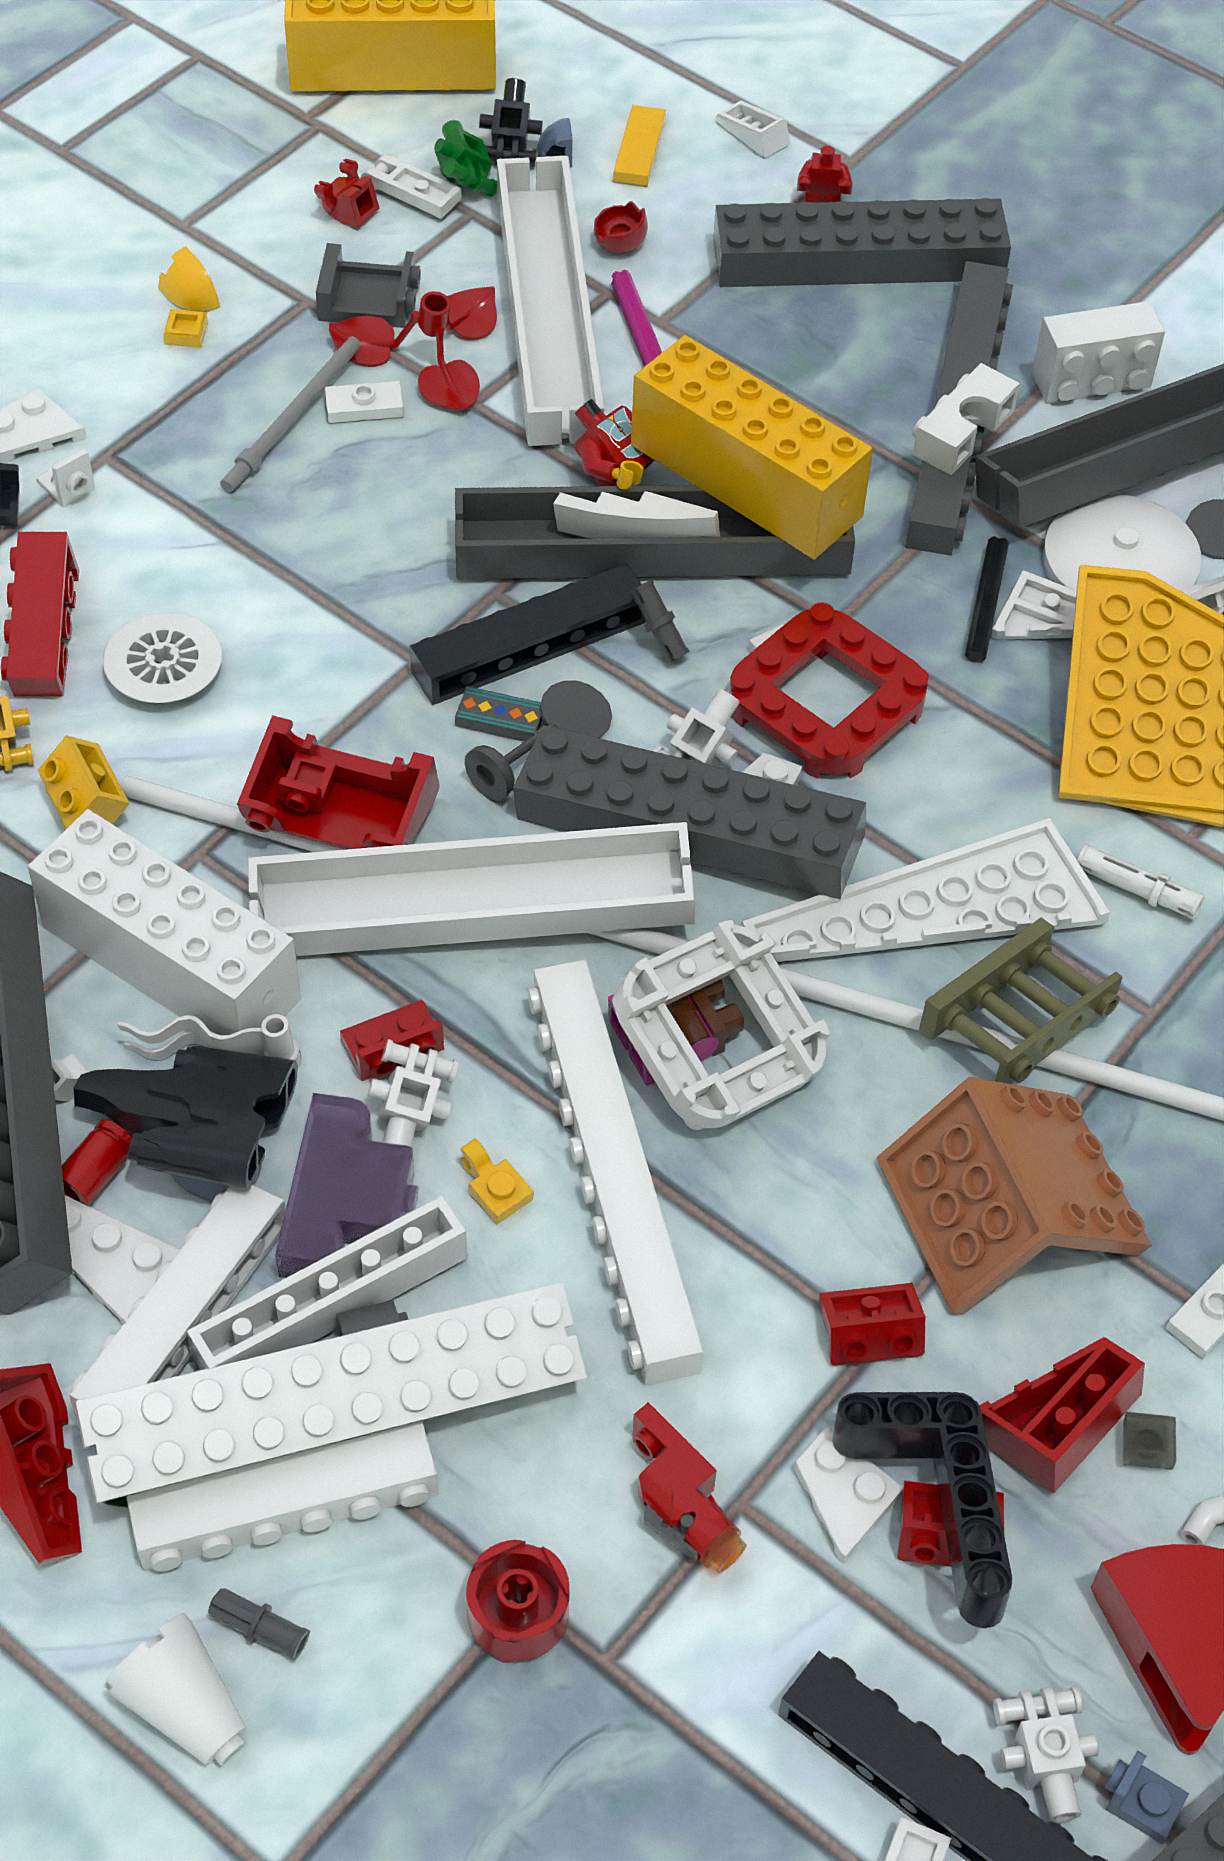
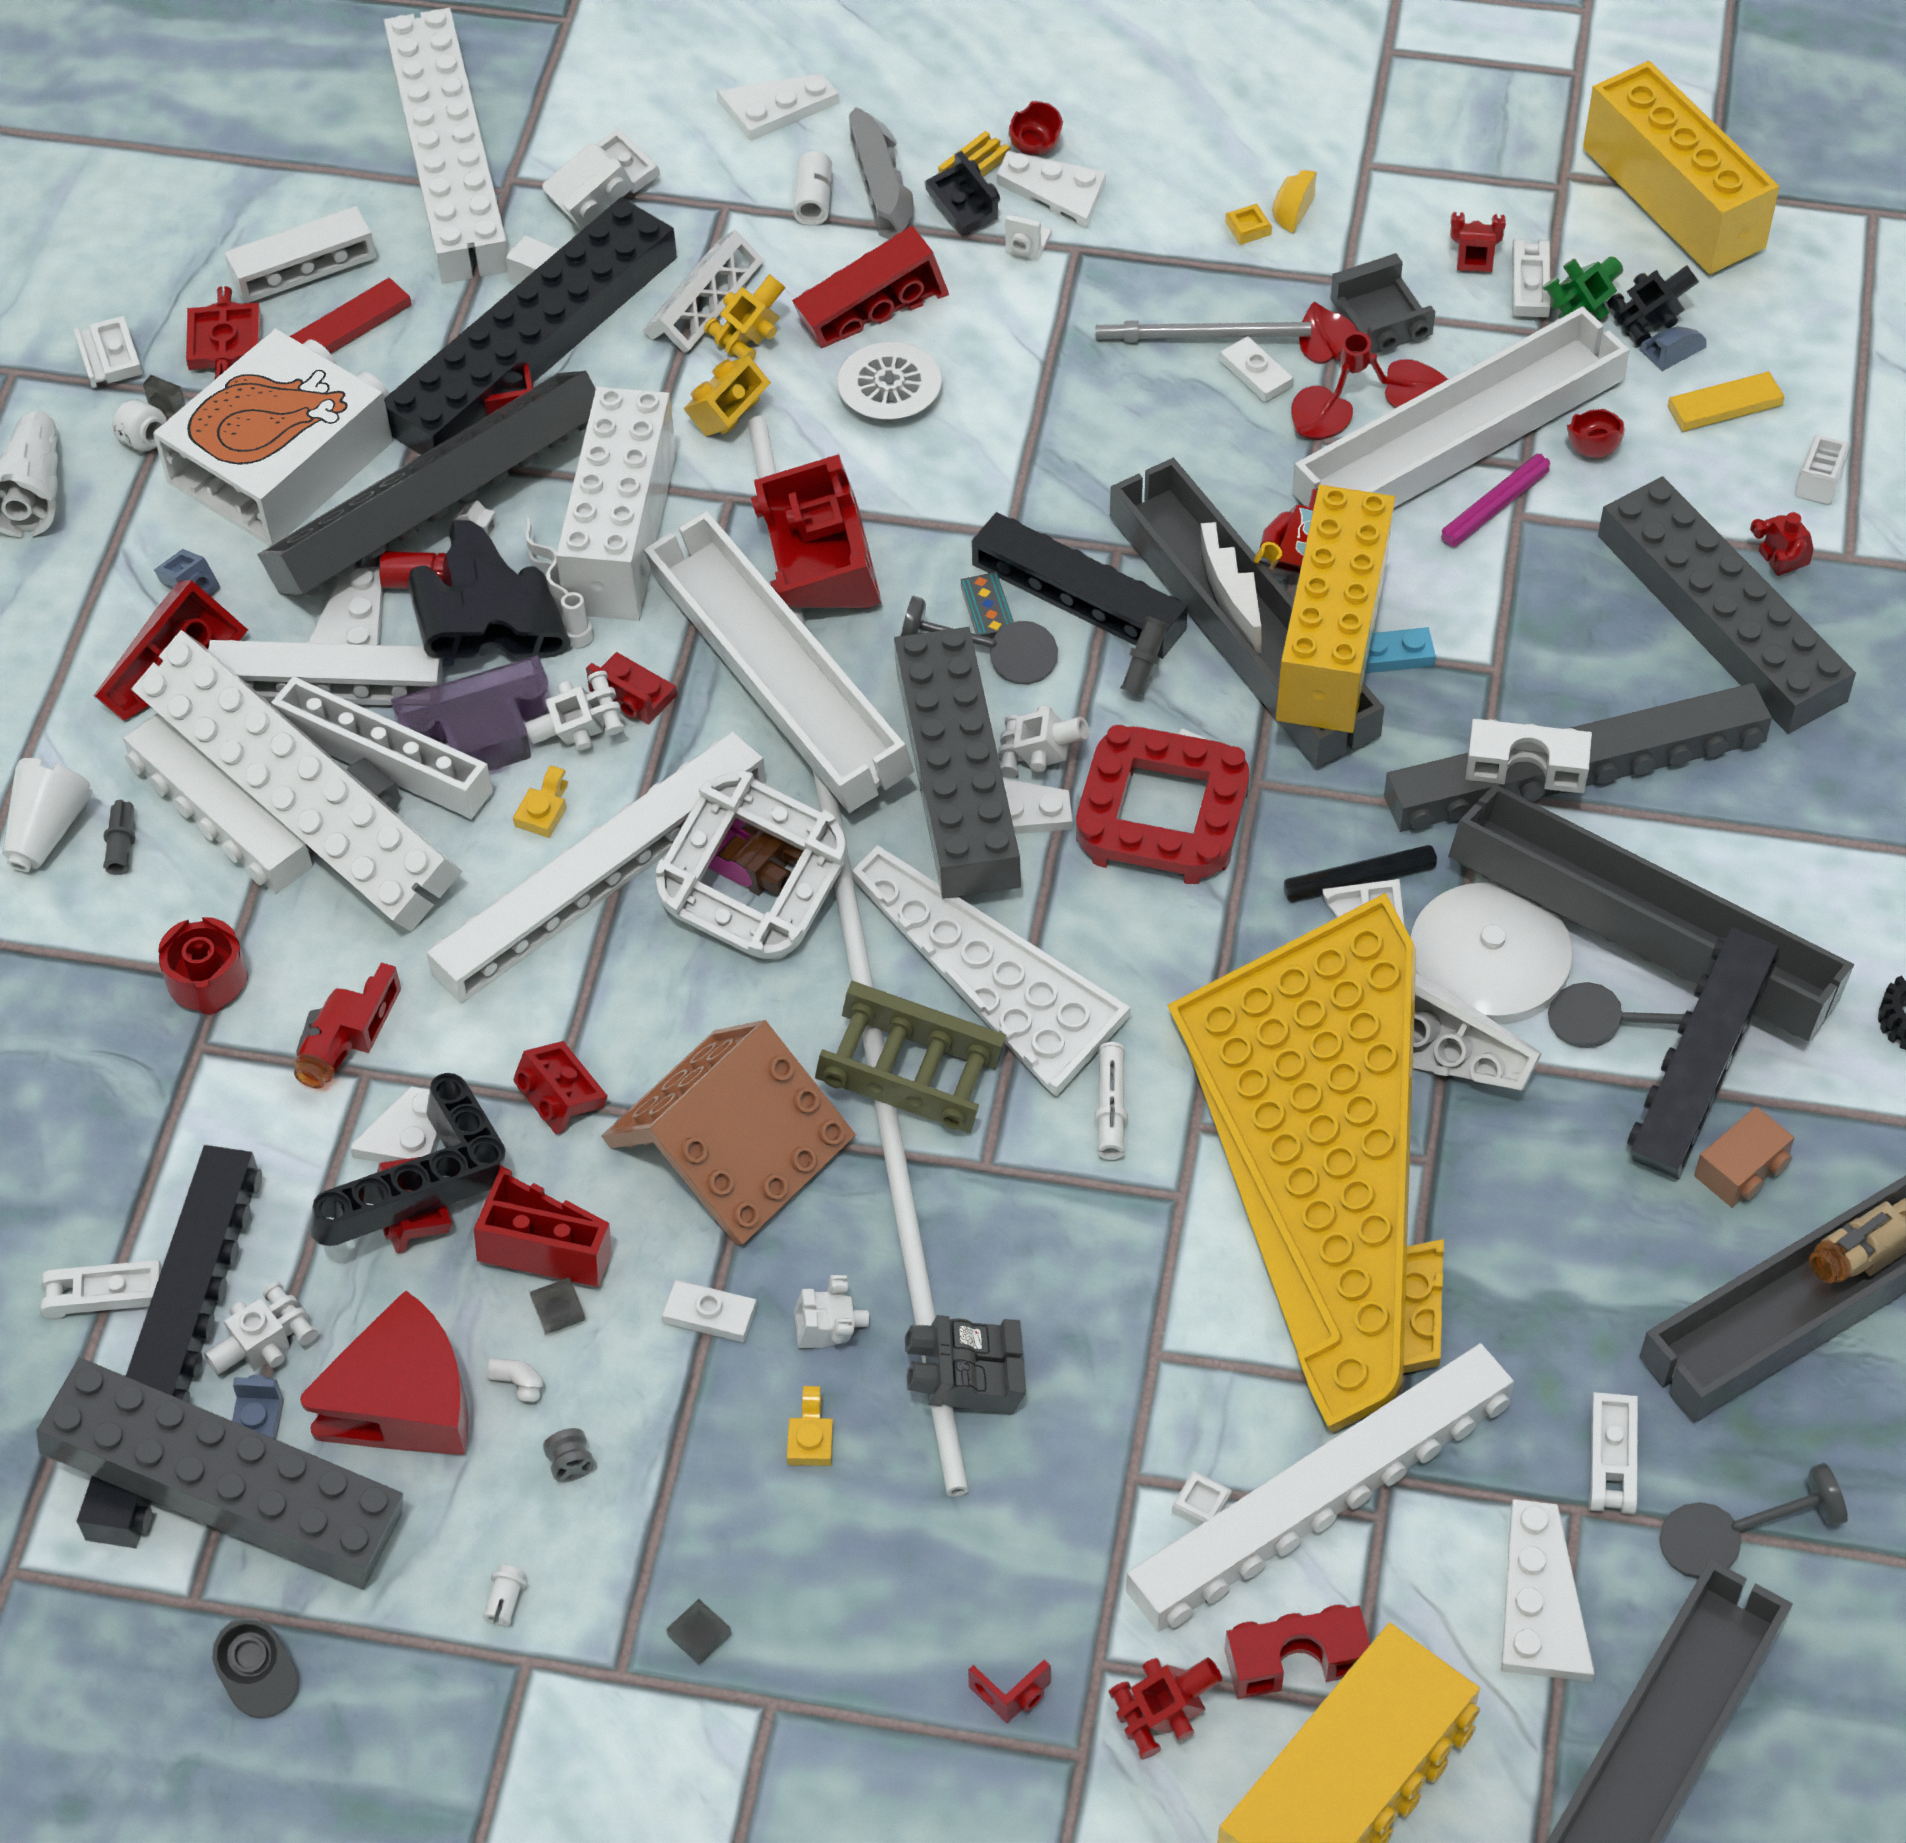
camera: 65 degrees right, 0 degrees up
white brick [1032,301,1165,404] -> none

